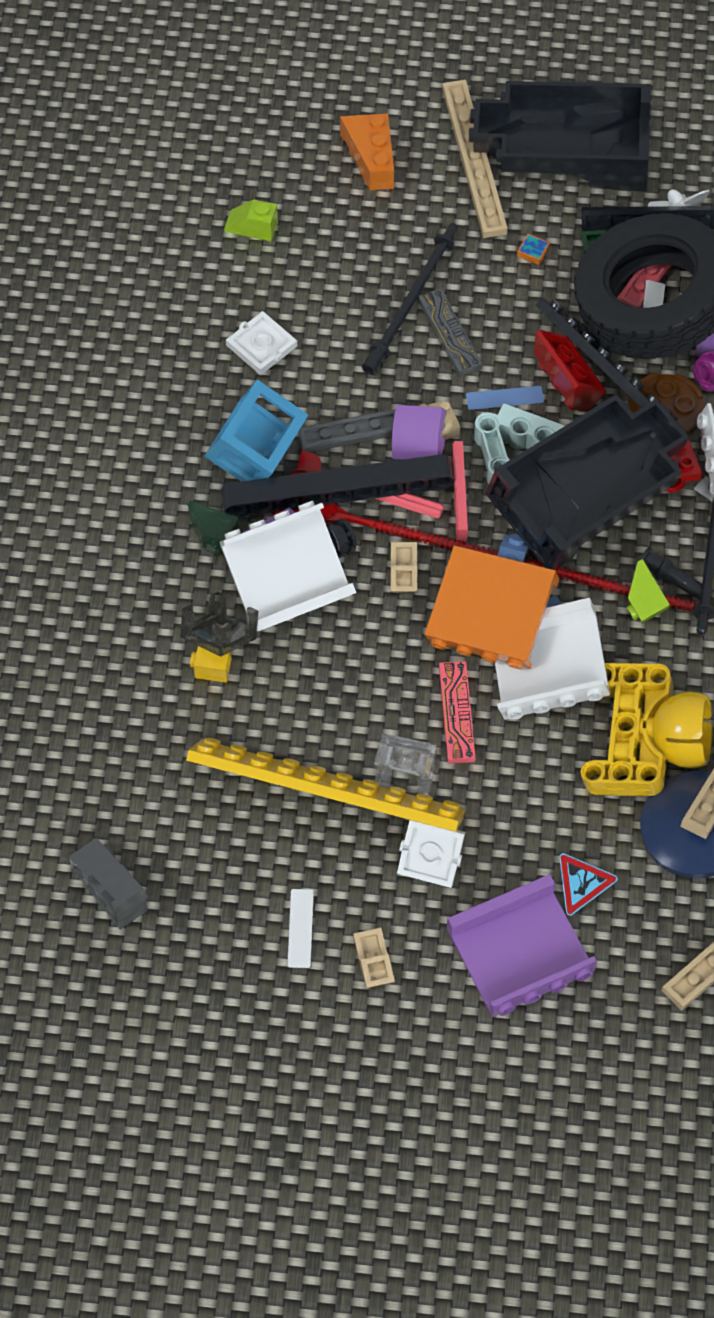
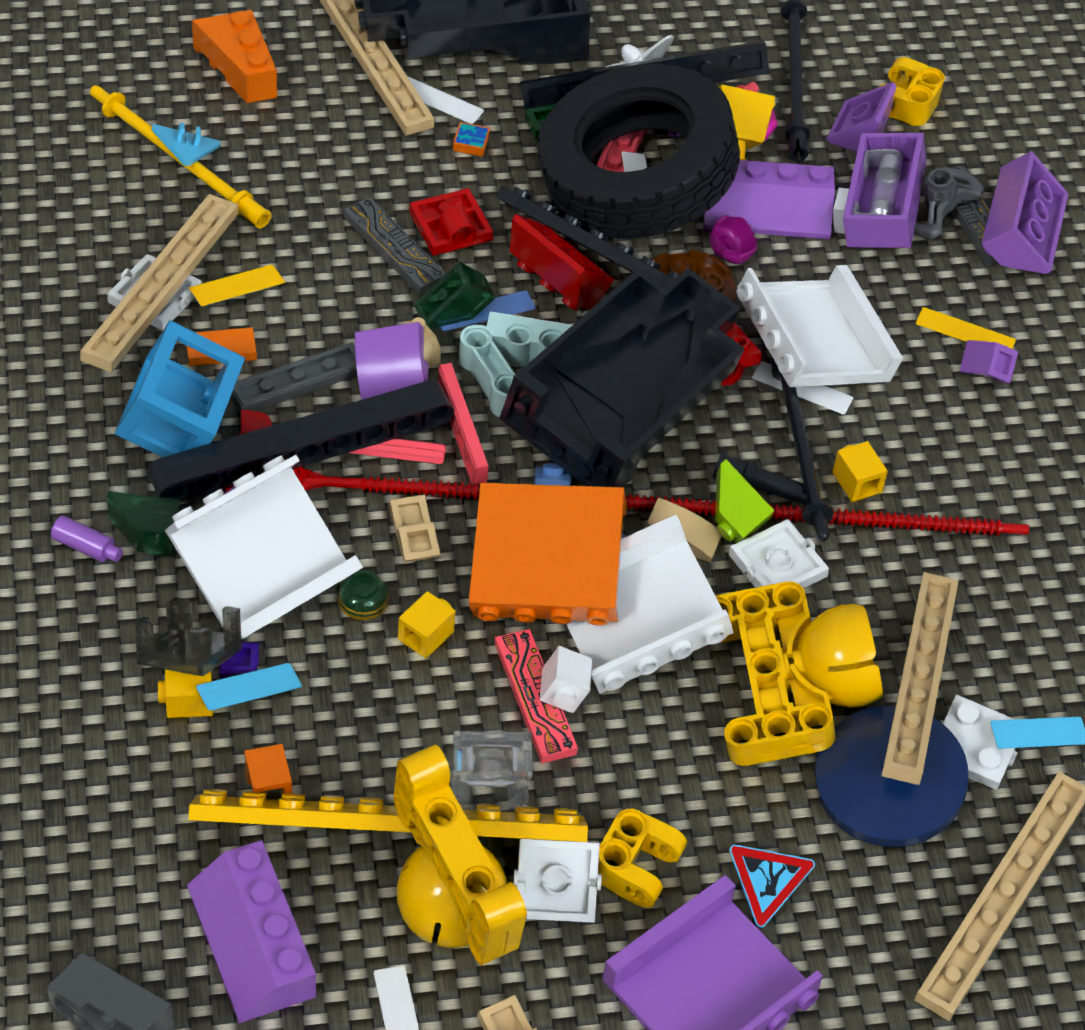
camera: 20 degrees left, 10 degrees down
lime slope [224,199,278,241] -> none
black wheel [326,519,357,558] -> none
black bar [362,223,458,375] -> none
none -> medium lavender cylinder [51,515,123,562]
none -> tan plate [80,194,238,373]
none -> yellow bar [90,85,271,229]
none -> medium azure piece [152,122,221,166]
none -> orange tile [186,327,257,366]
none -> medium lavender slope [187,840,316,1023]
none -> yellow sticker [189,265,285,306]
none -> medium azure sticker [196,663,302,711]
none -> dark purple tile [219,642,259,679]
none -> orange panel [244,744,292,794]
none -> clear green piece [337,570,390,620]
none -> yellow beam [393,744,527,966]
none -> yellow brick [398,591,456,659]
none -> white sticker [407,76,484,124]
none -> red plate [409,188,493,256]
none -> clear green slope [414,261,496,329]
none -> white brick [540,646,592,713]
none -> yellow piece [598,809,687,908]
none -> tan slope [646,498,722,563]
none -> white plate [729,519,829,588]

